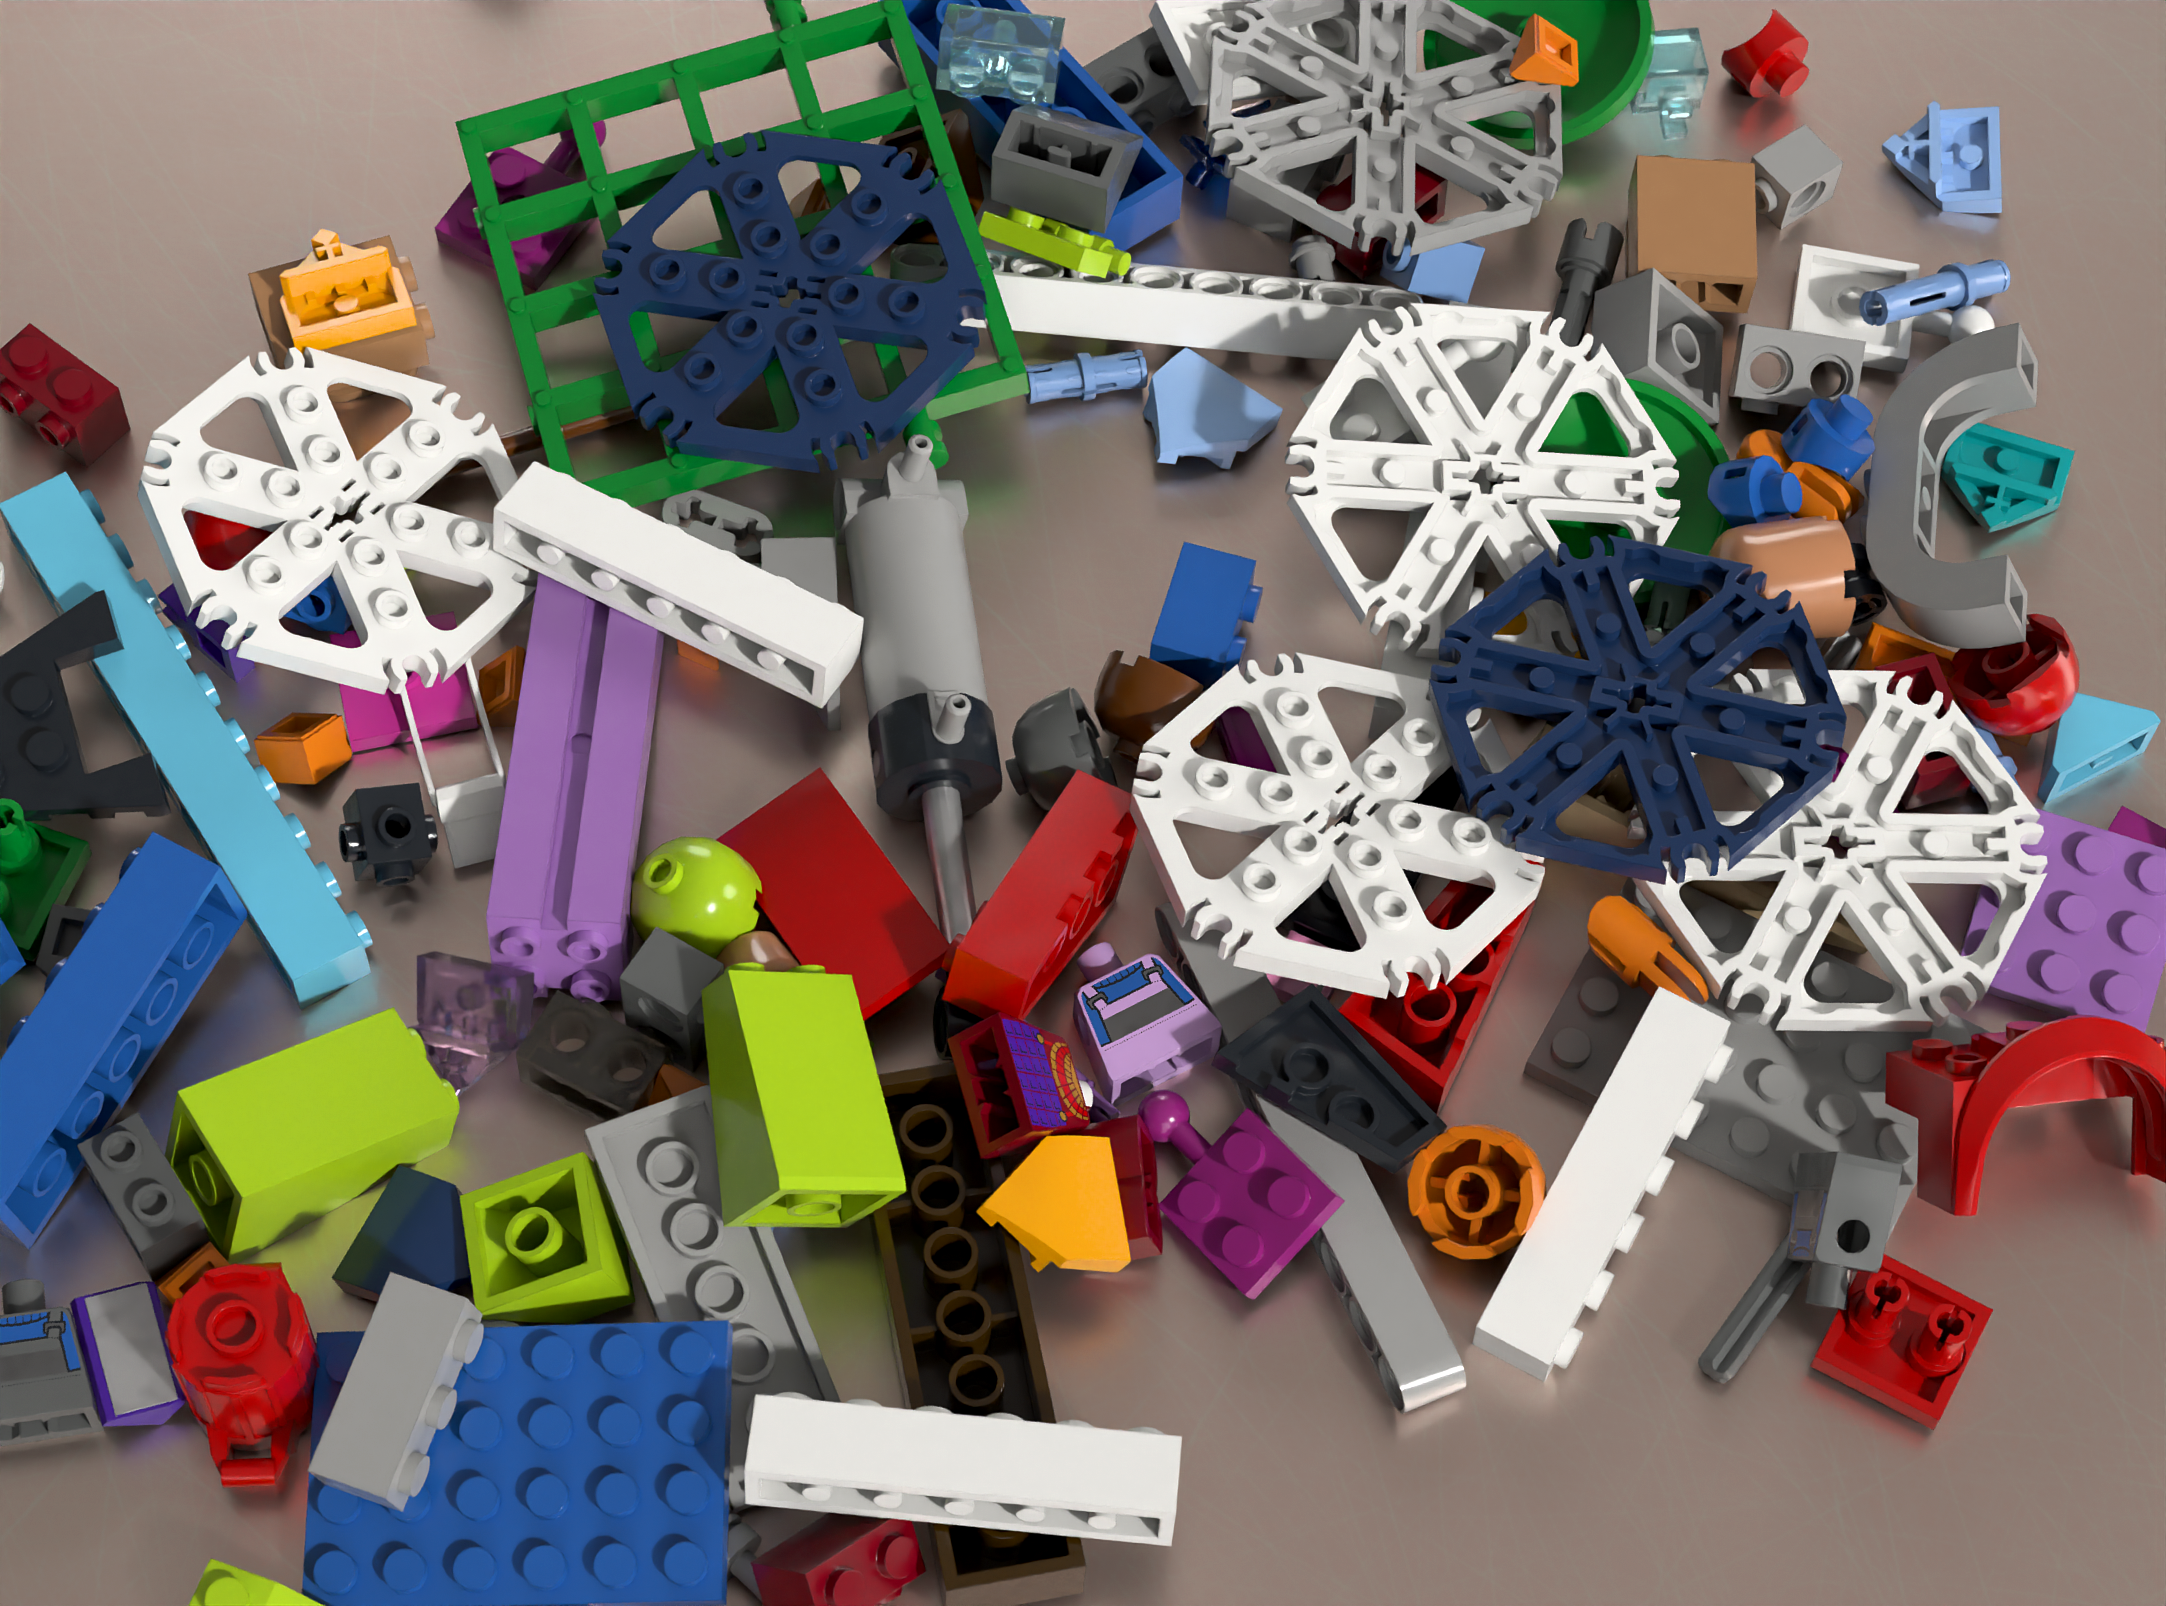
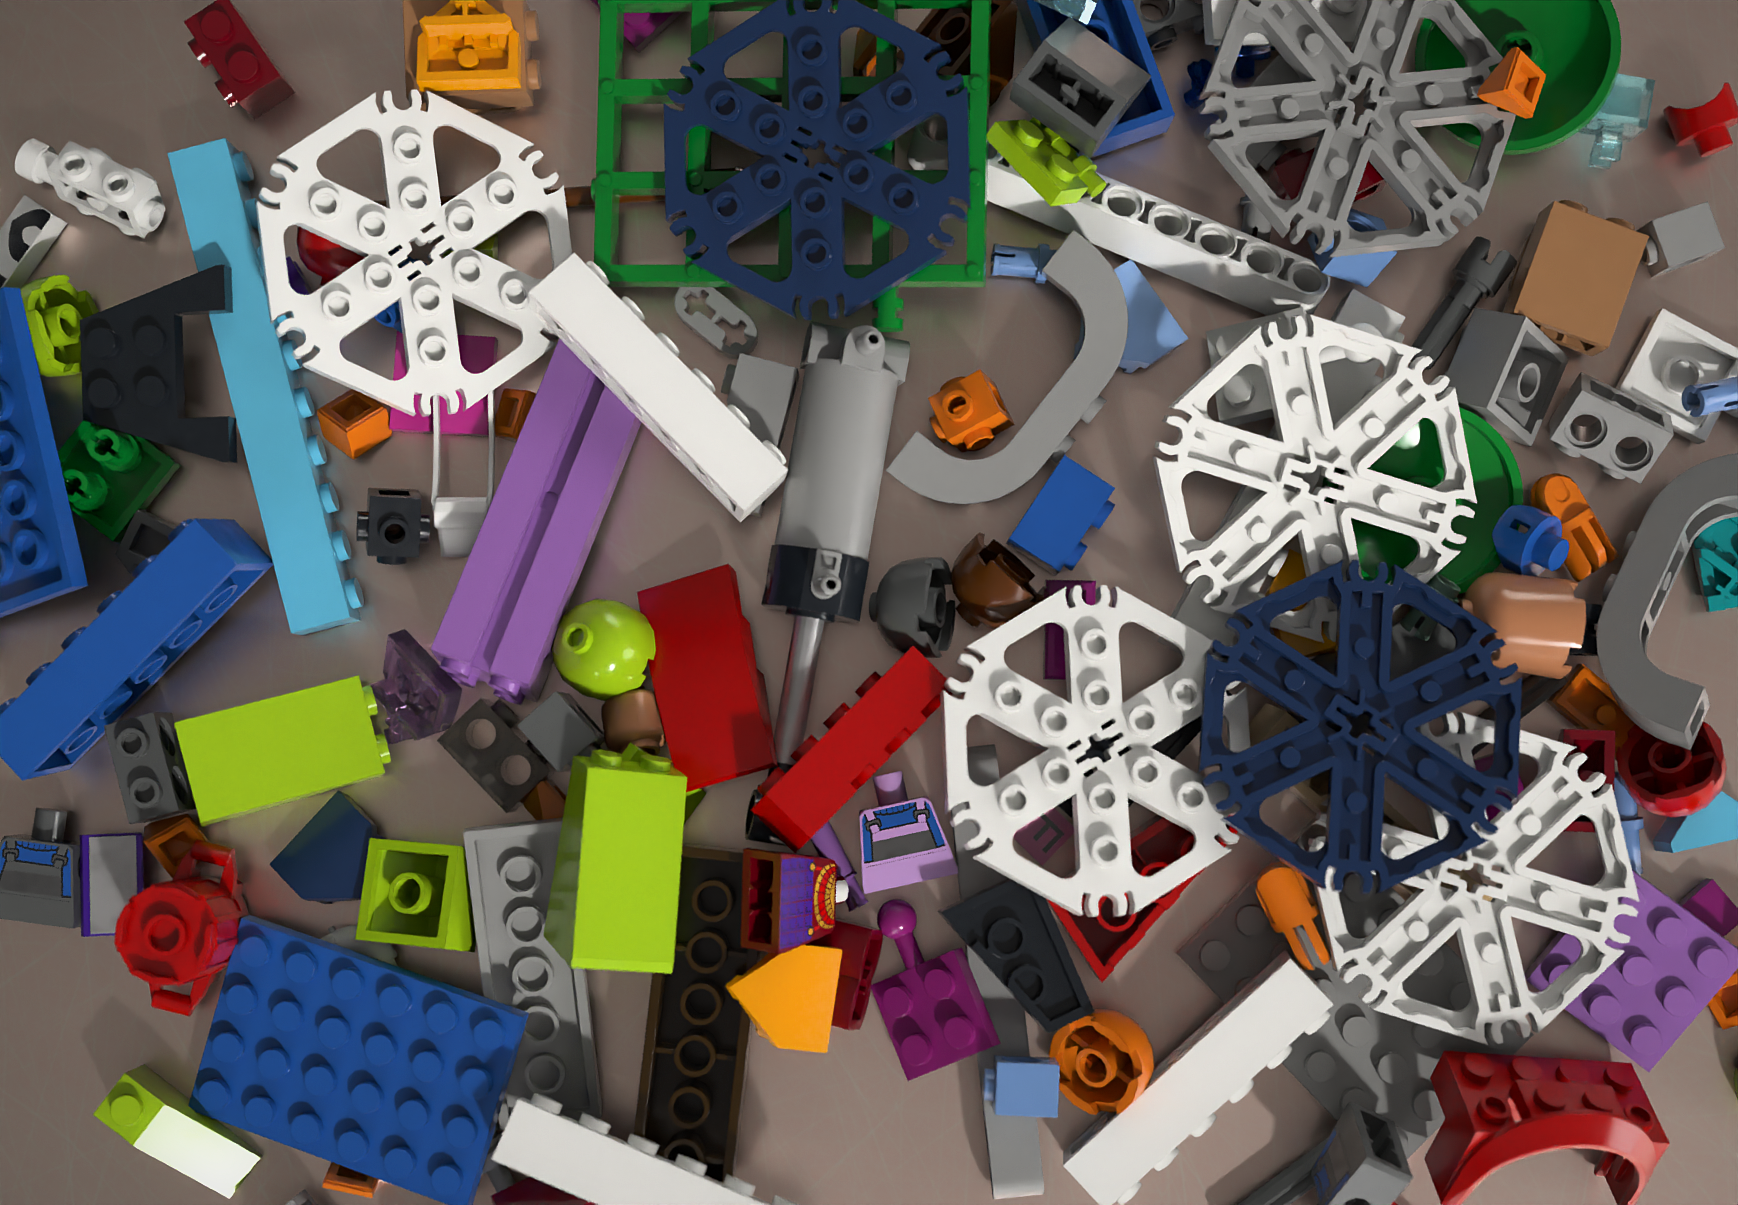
camera: 20 degrees right, 25 degrees up
light grey brick [307,1272,484,1512] -> none
blue piece [1781,394,1875,482] -> none
none -> light grey arch [886,230,1128,504]
none -> orange brick [928,369,1015,453]
none -> medium blue brick [983,1055,1060,1118]

